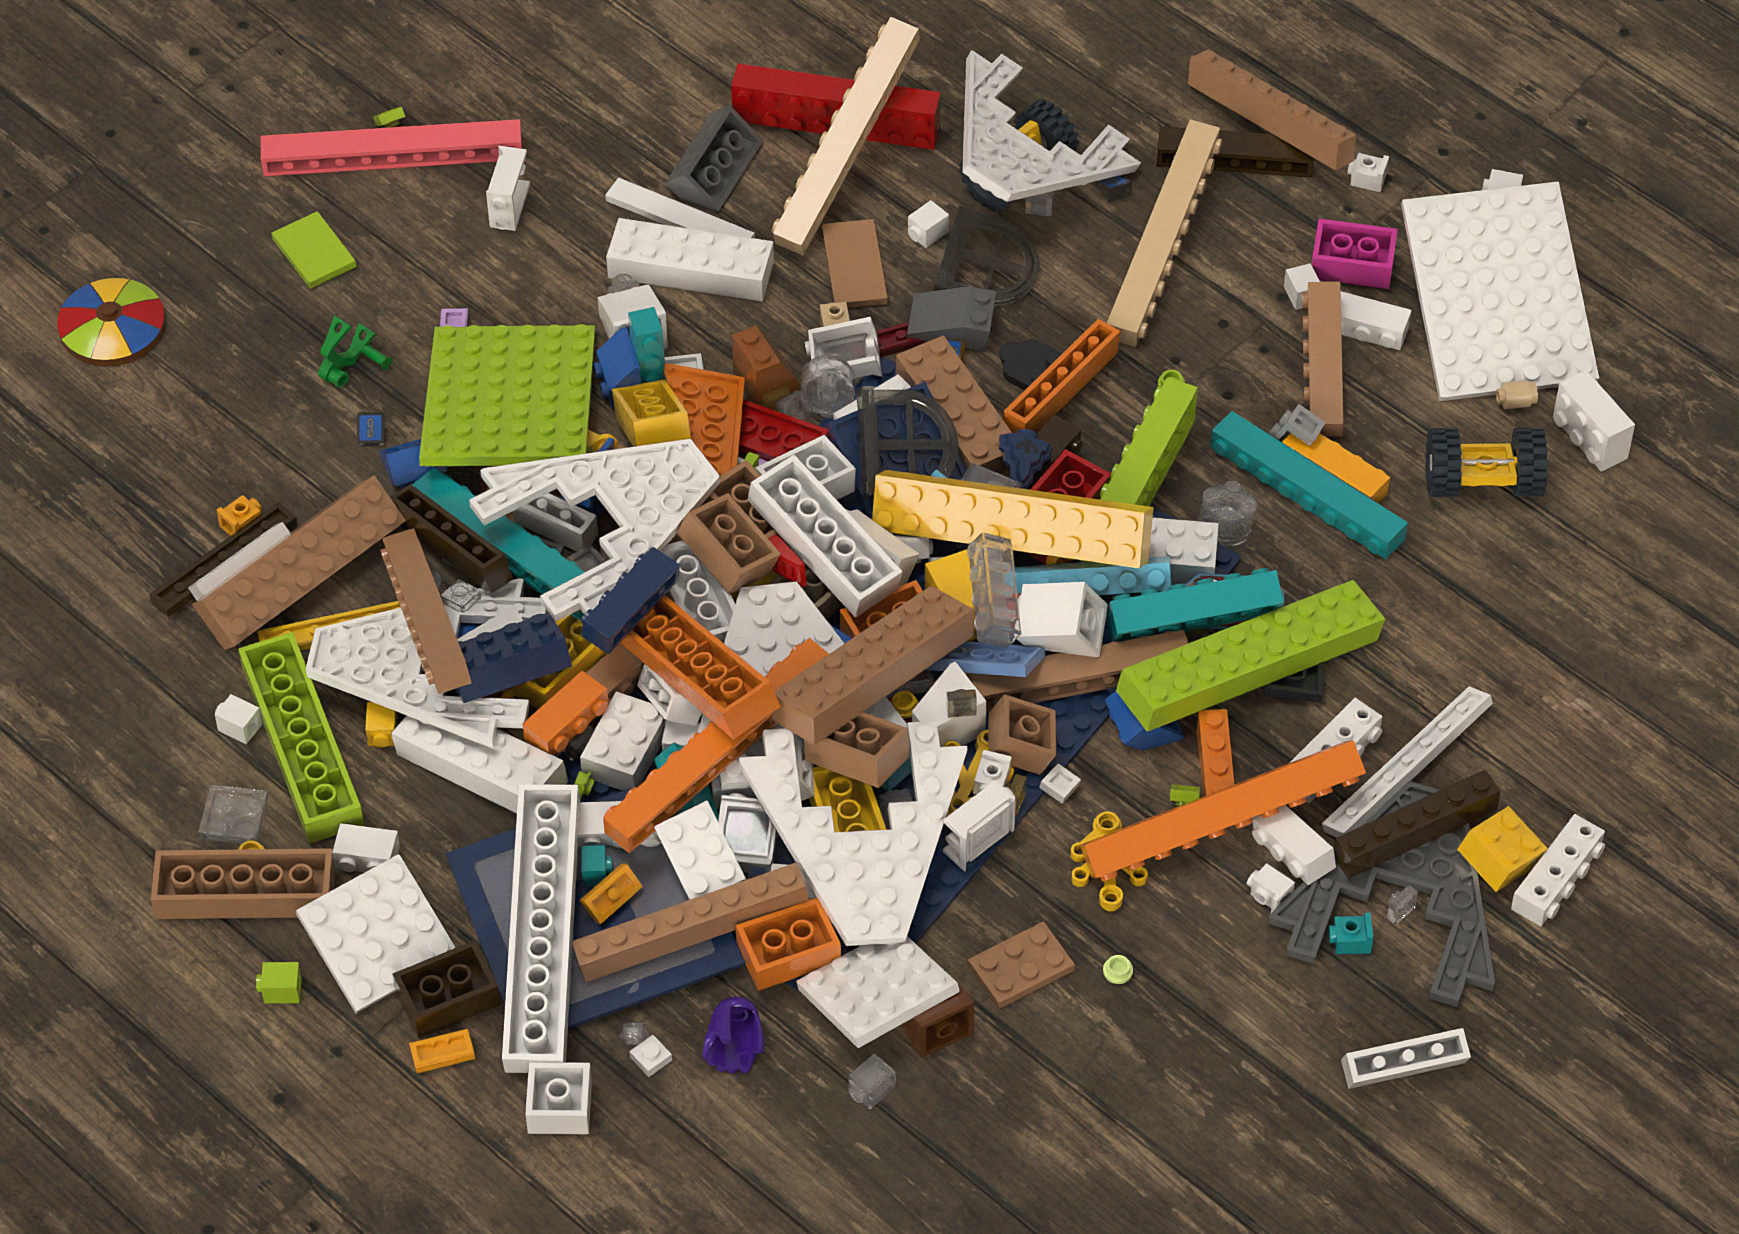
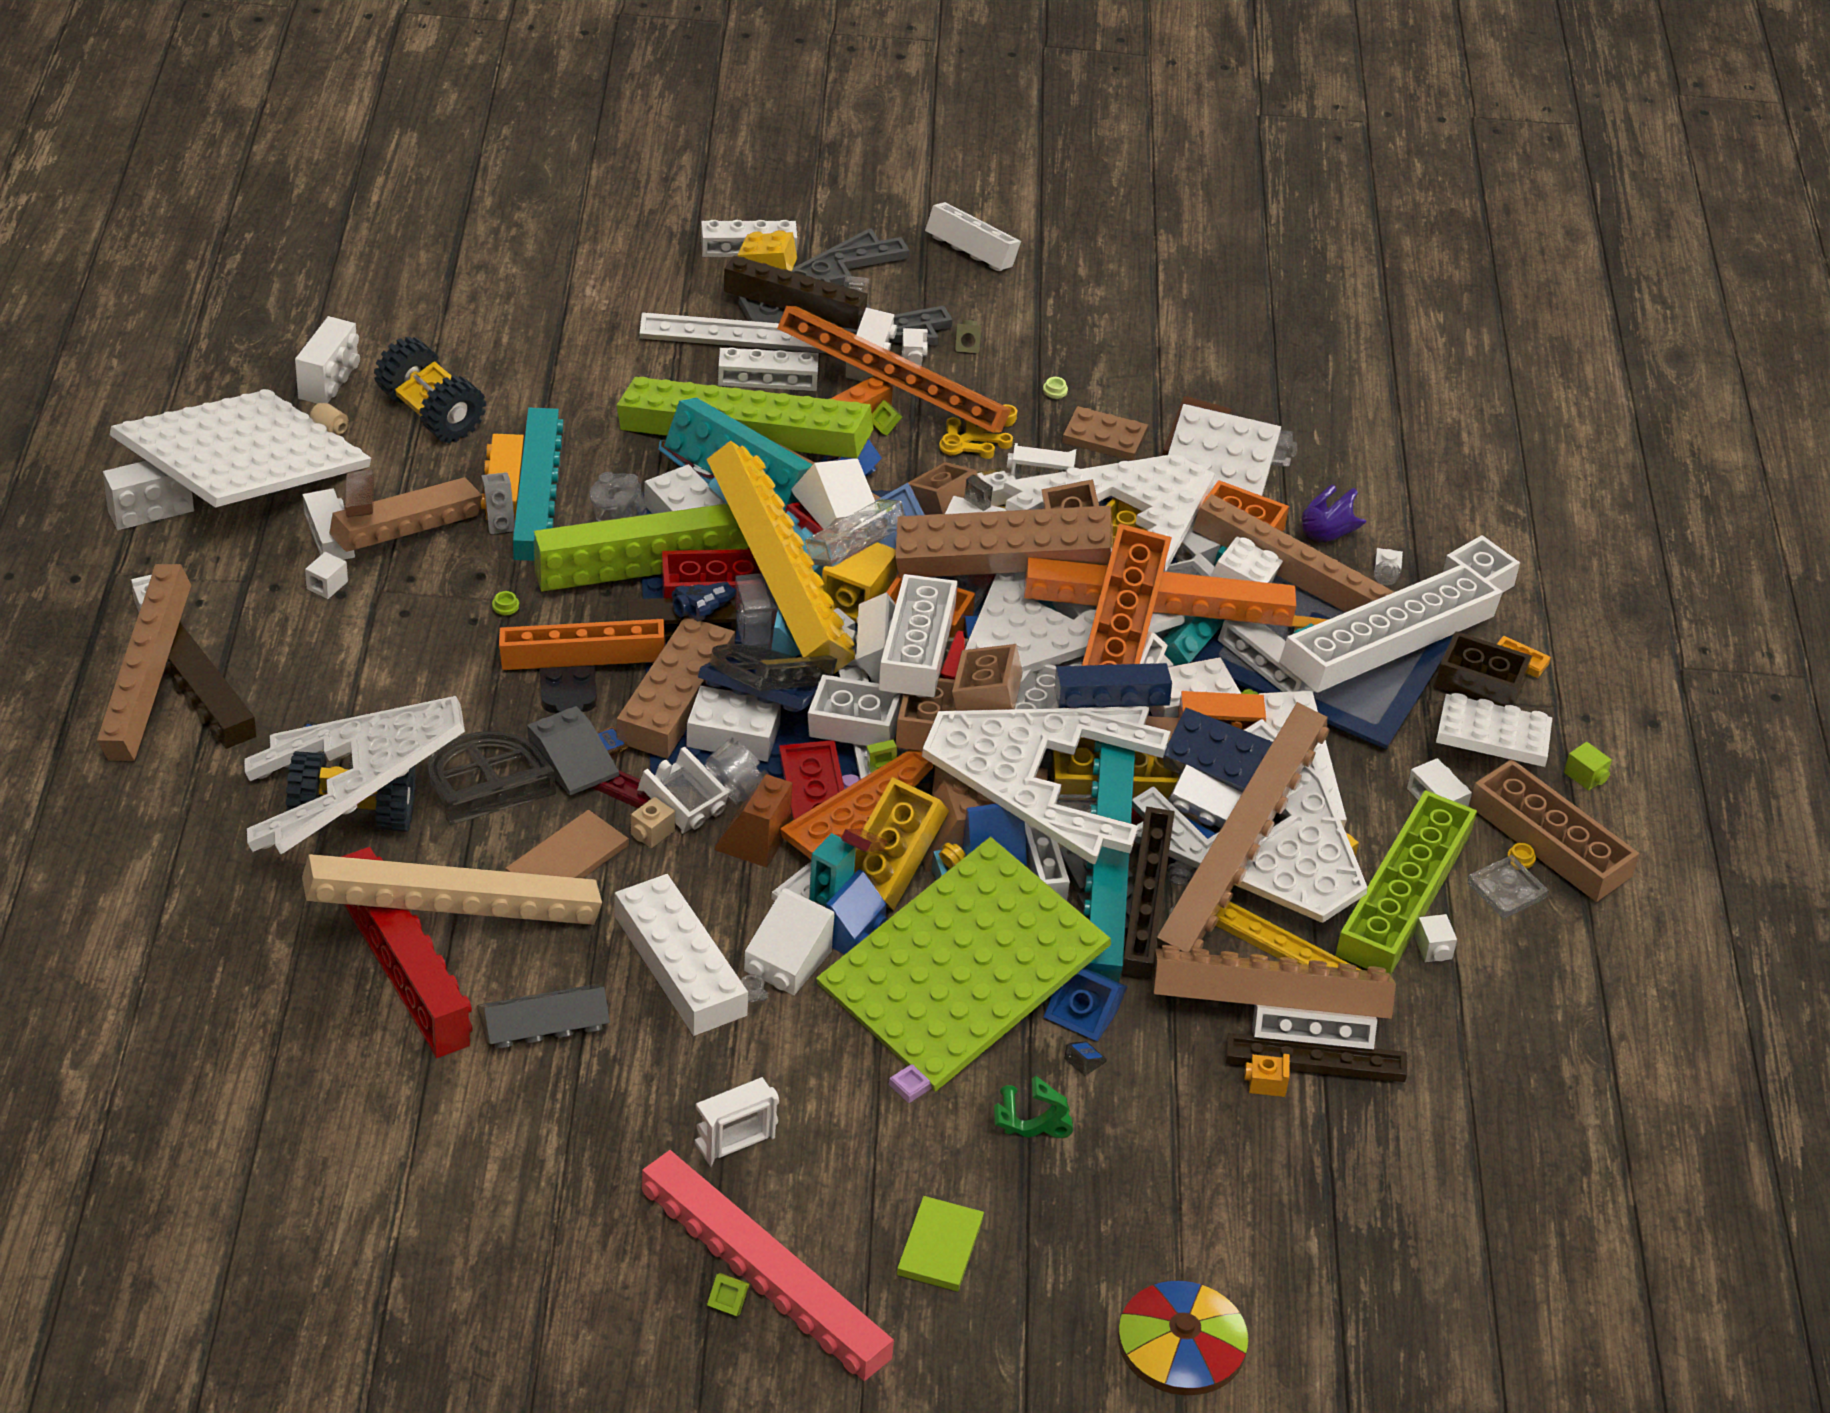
camera: 135 degrees left, 10 degrees down
clear plate [441,579,481,615] -> none
white tile [605,178,755,239] -> none
white brick [908,200,949,248] -> none
tan brick [1107,119,1223,348] -> none
dark pink brick [1312,219,1398,289] -> none
teal brick [1328,913,1373,954] -> none
none -> reddish brown tile [345,469,374,517]
none -> dark red tile [841,828,888,852]
none -> olive bracket [955,320,981,353]

